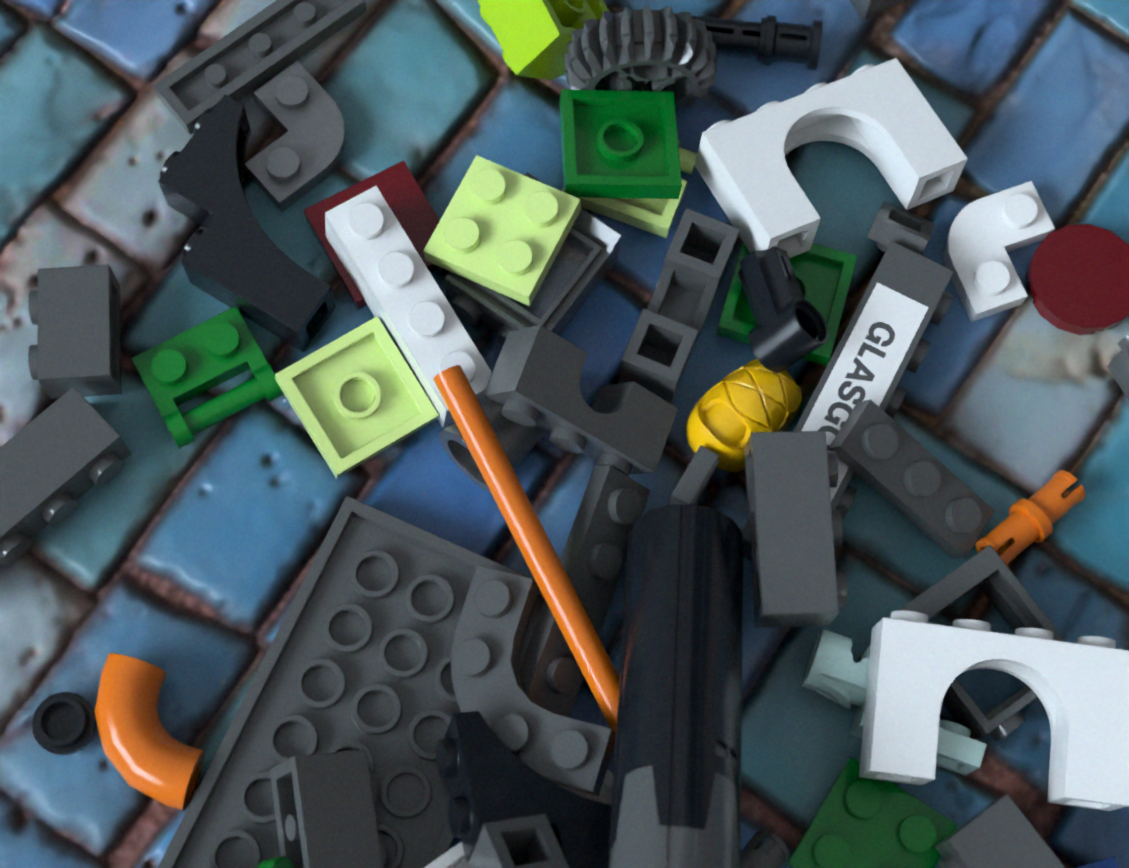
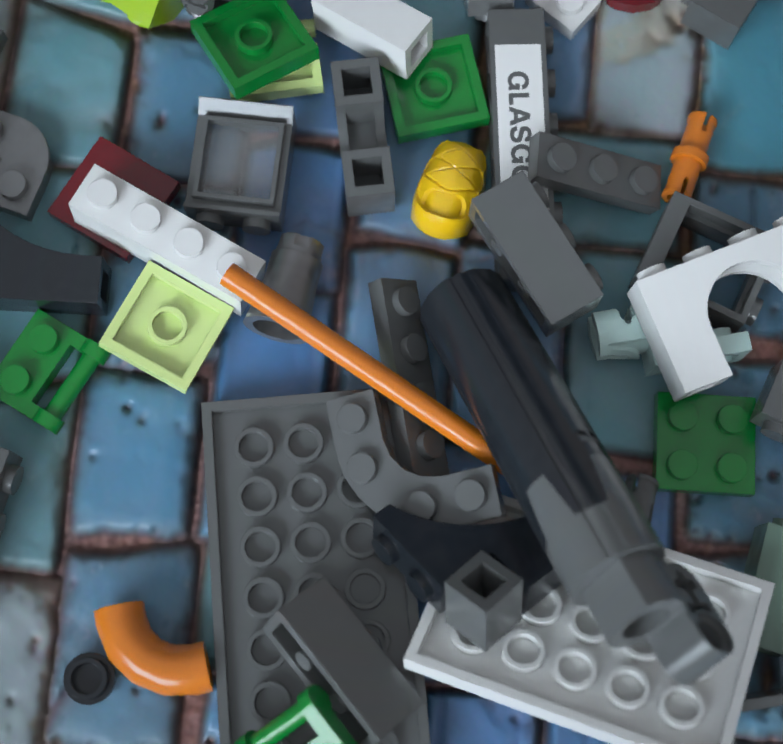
camera: 25 degrees left, 5 degrees up
yellowish green plate [423,155,581,306] -> none
dark grey arch [483,325,678,477] -> none
dark grey tile [668,445,720,505] -> none
black piece [738,247,828,373] -> none

